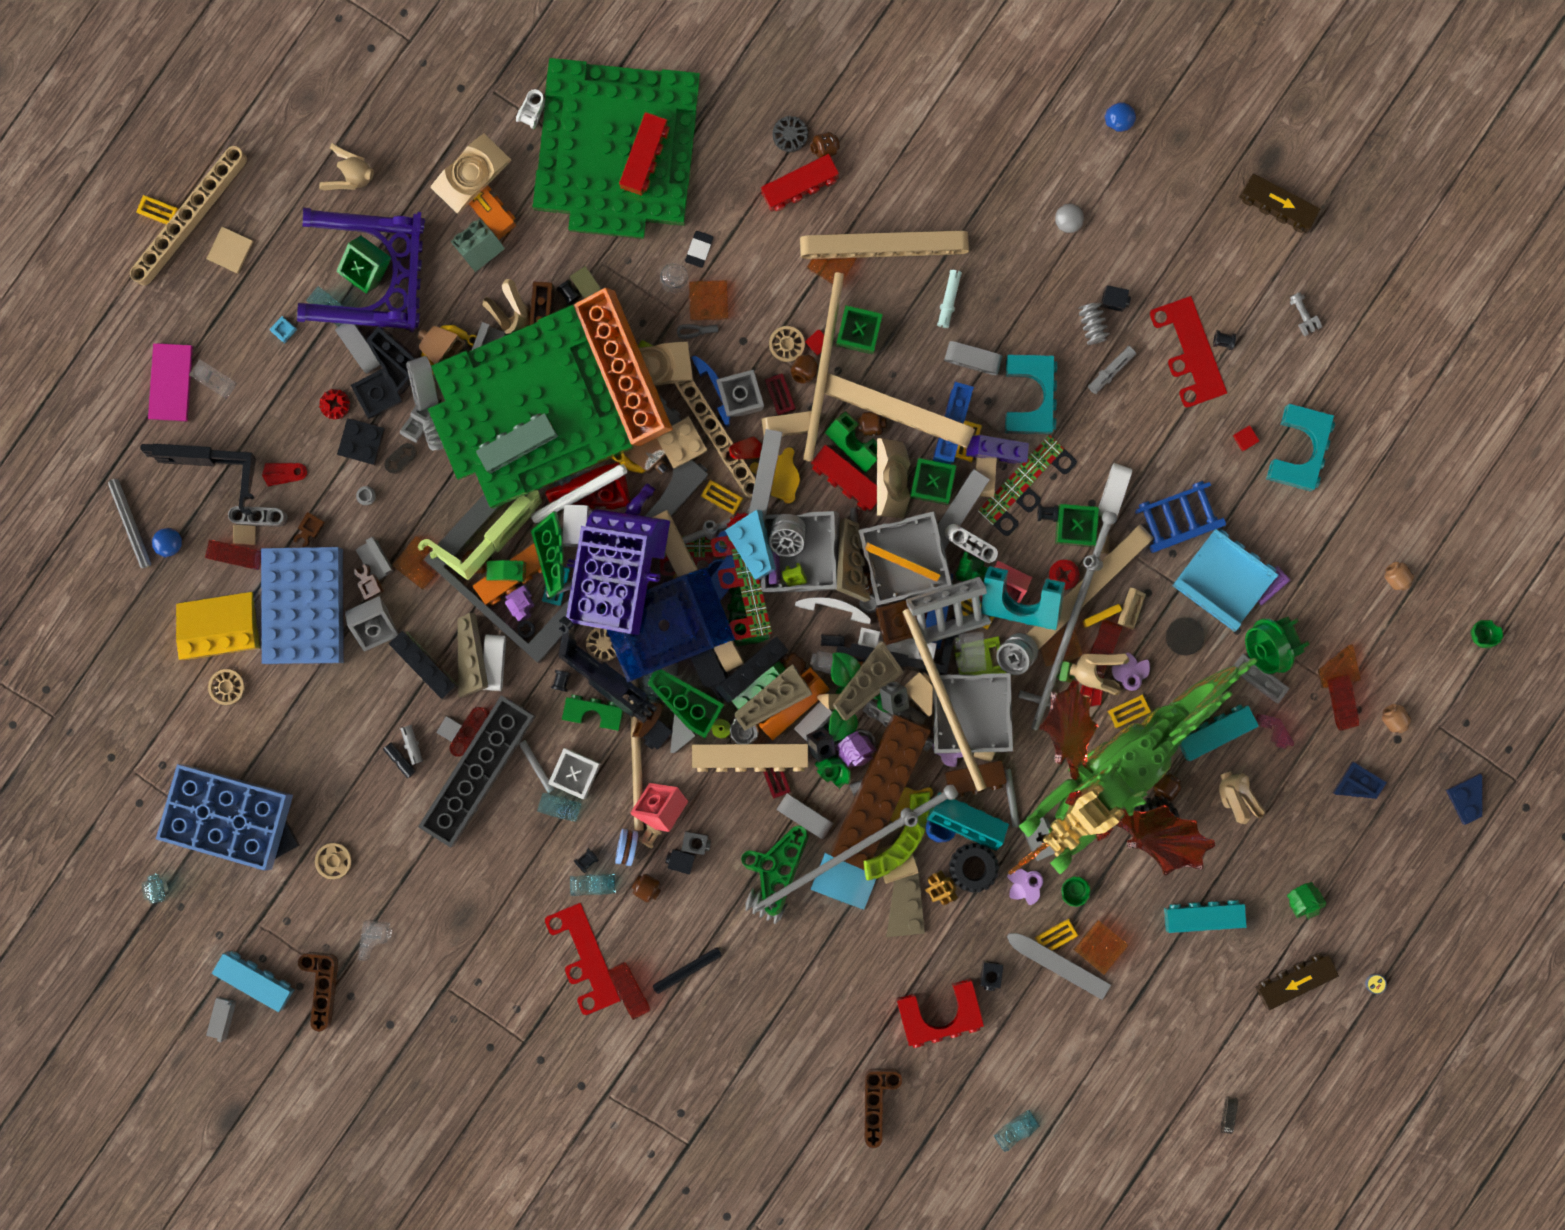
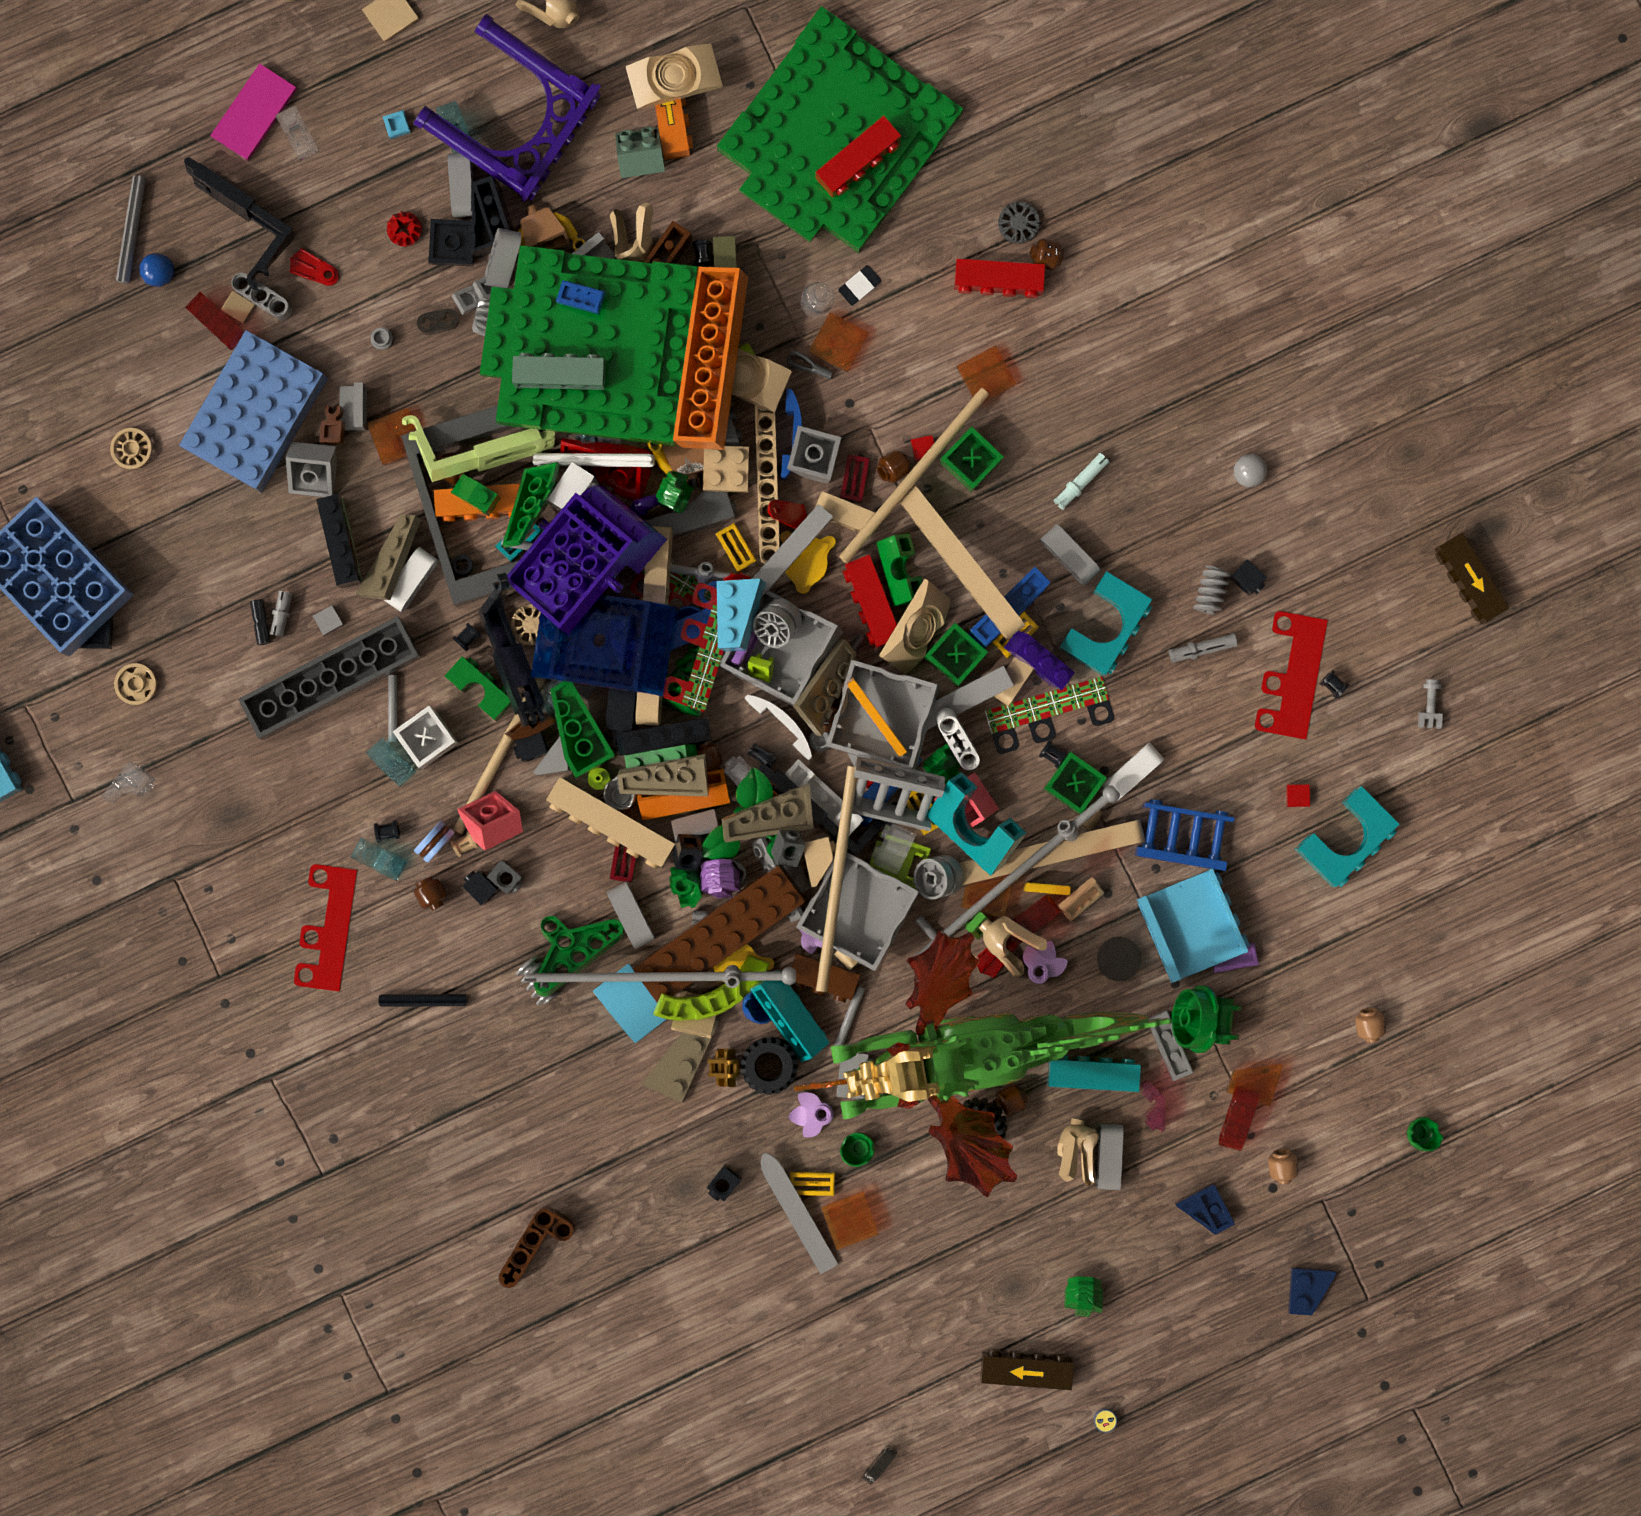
camera: 25 degrees right, 0 degrees up
yellow slope [176,592,261,660] -> none
reddish brown plate [294,512,325,548] -> none
reddish brown beam [298,952,338,1032] -> none
green brick [336,235,391,294] -> none
black plate [337,418,385,465] -> none
clear red beam [449,707,490,757] -> none
medium lavender hair [505,585,535,622] -> none
white piece [516,89,545,129] -> none
clear red beam [608,961,651,1020] -> none
tan wheel [769,326,805,362] -> none
tan beam [800,231,969,259] -> none
tan slope [817,694,840,709] -> none
reddish brown head [858,411,887,436] -> none
reddish brown plate [876,597,918,645] -> none
red arch [896,979,984,1048] -> none
clear light blue slope [994,1110,1039,1152] -> none
red gear [1049,560,1080,590] -> none
blue hair [1105,102,1136,132] -> none
yellow tile [1107,695,1151,728] -> none
teal brick [1164,900,1247,933] -> none
none -> blue plate [556,280,606,315]
none -> green hair [656,470,694,513]
none -> light grey beam [1096,1124,1123,1190]

